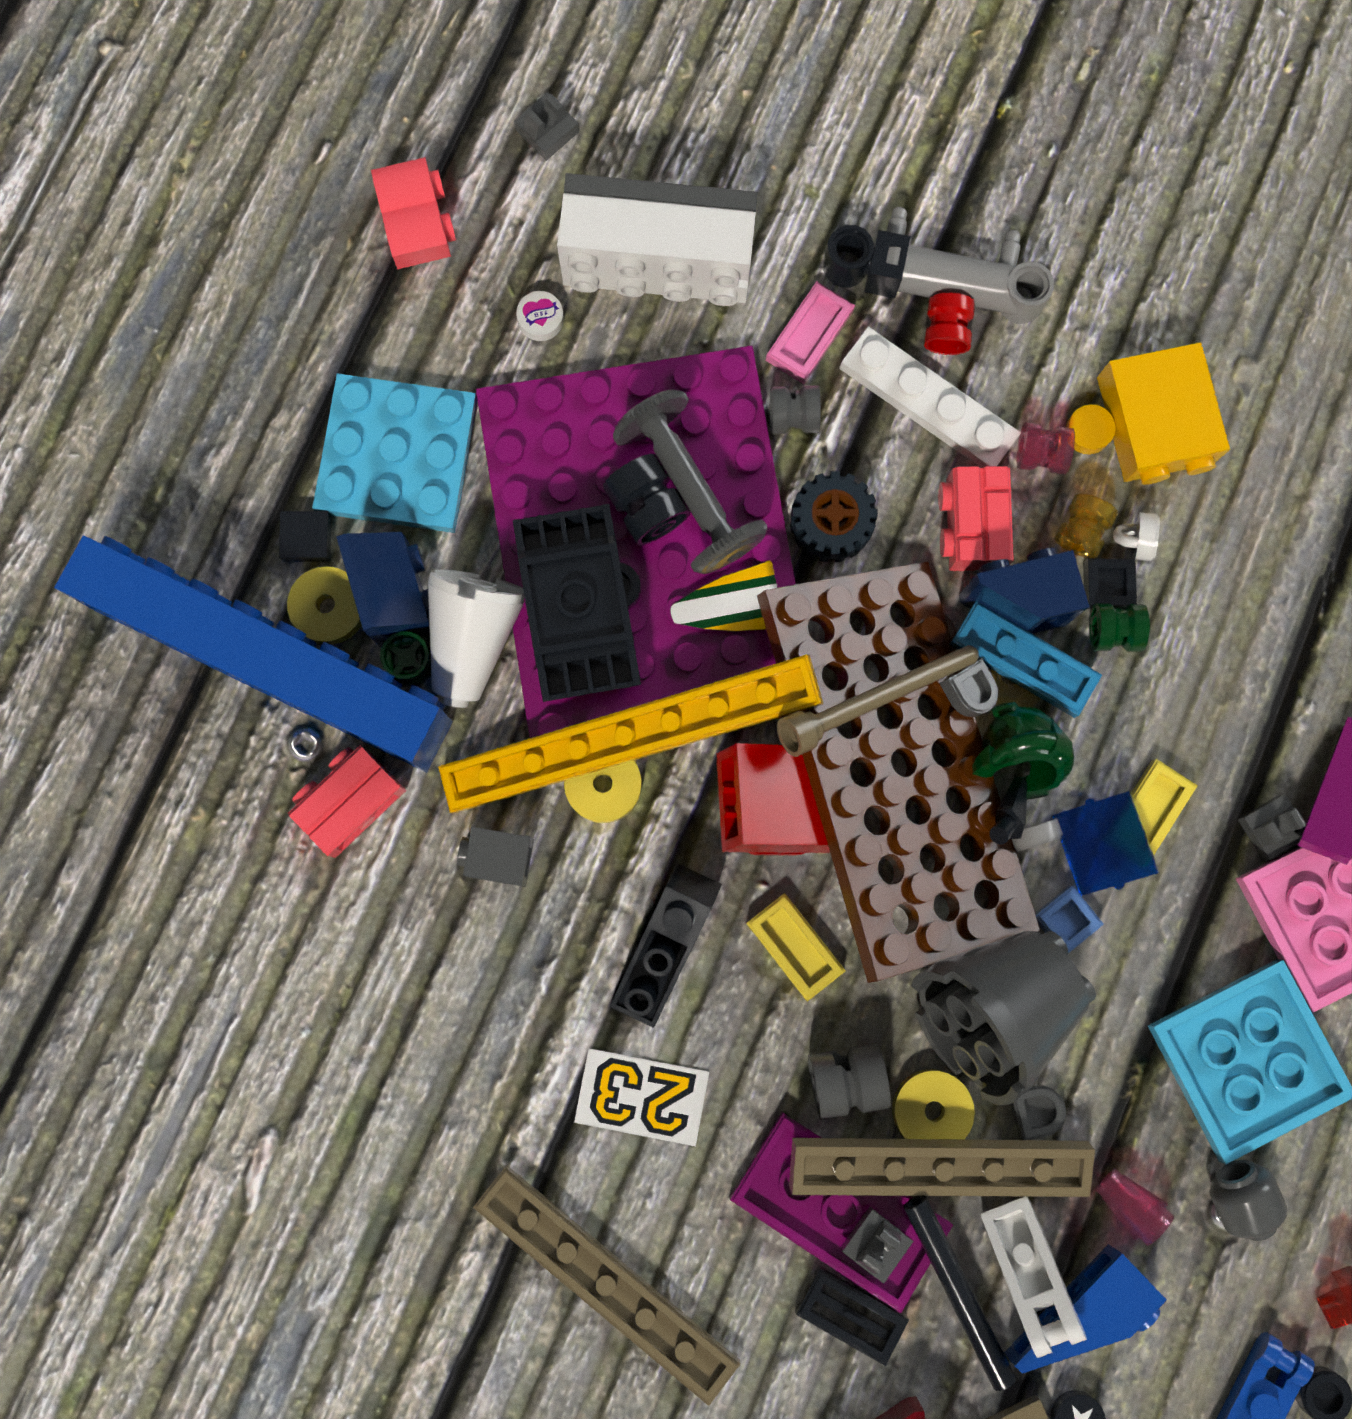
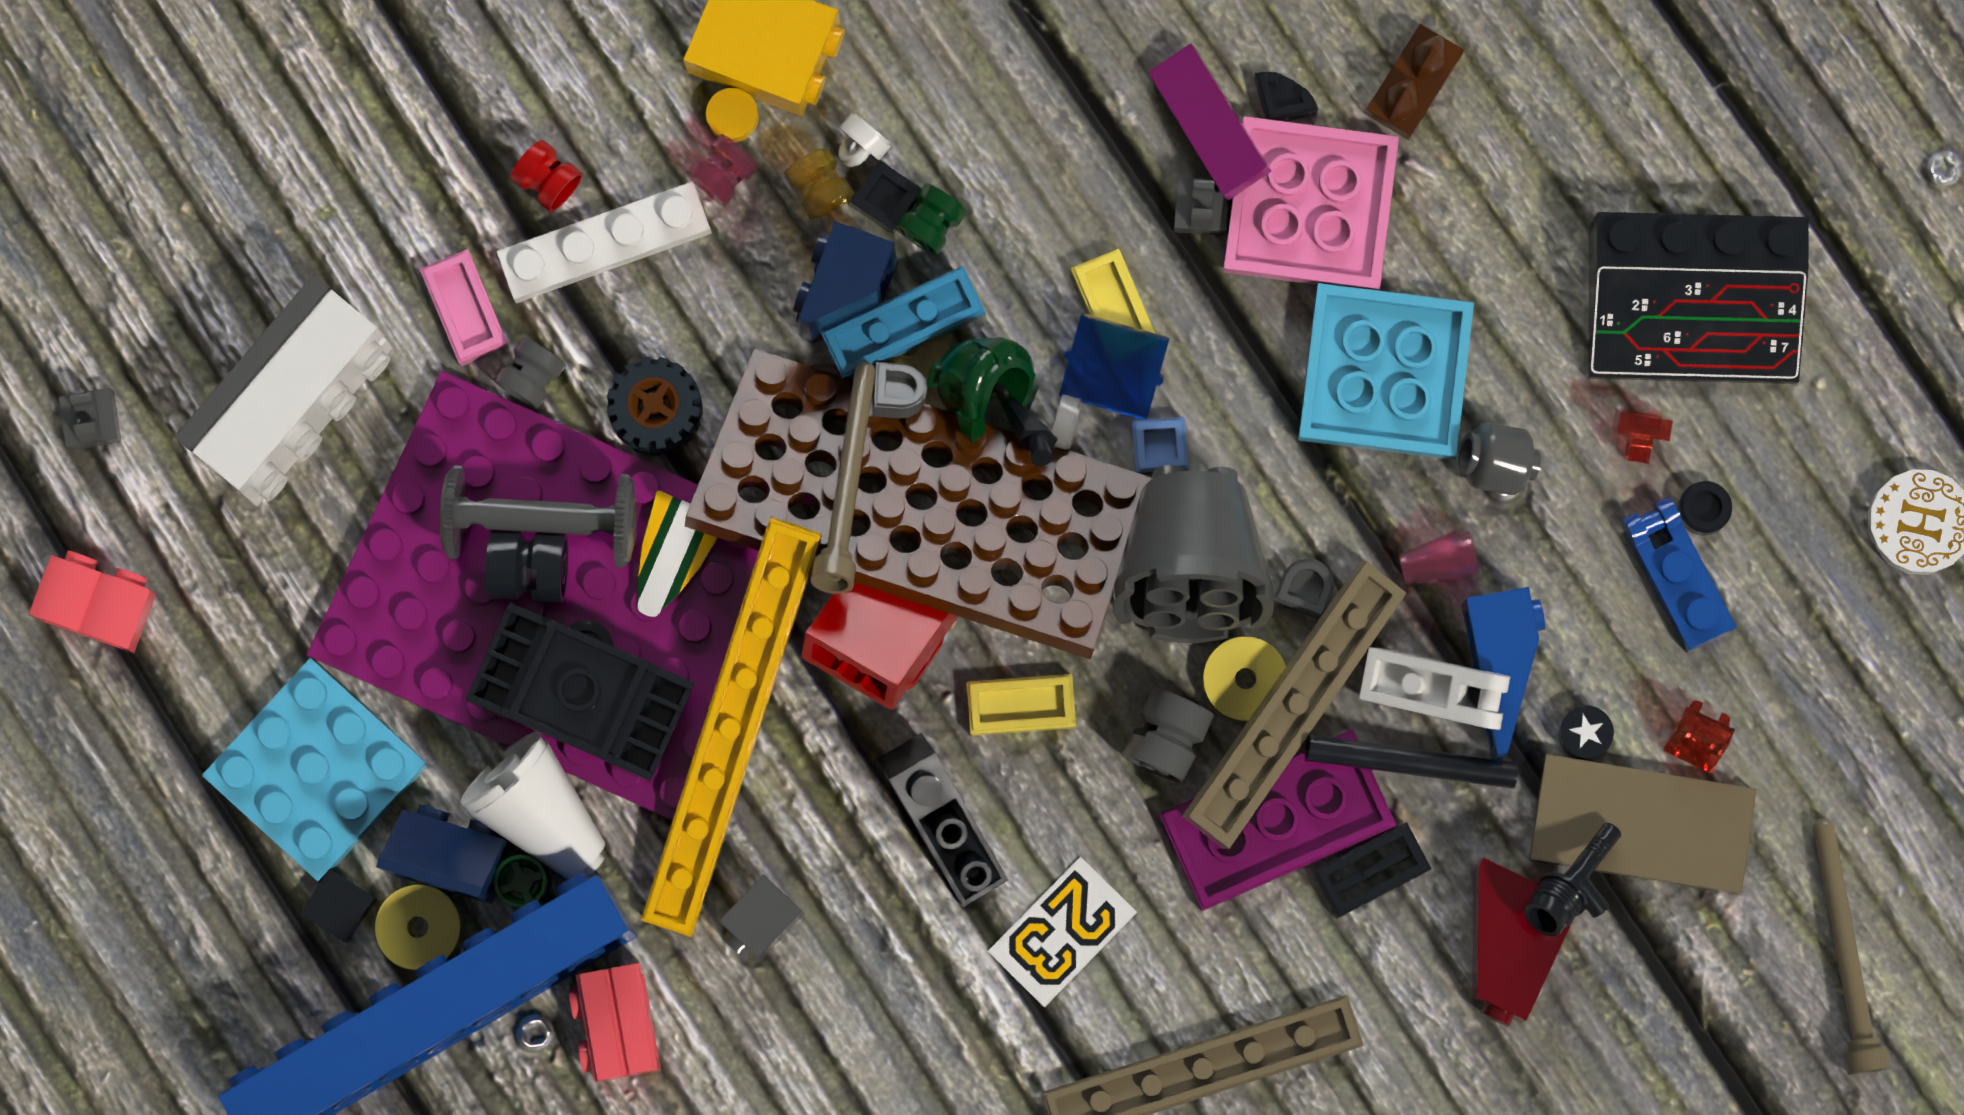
camera: 50 degrees left, 0 degrees up
white tile [516,291,564,341] -> none
light yellow piece [564,761,642,823] -> none
light grey piece [823,207,1054,324] -> none
dark grey tile [840,1207,914,1284] -> none
coral brick [938,466,1014,571] -> none

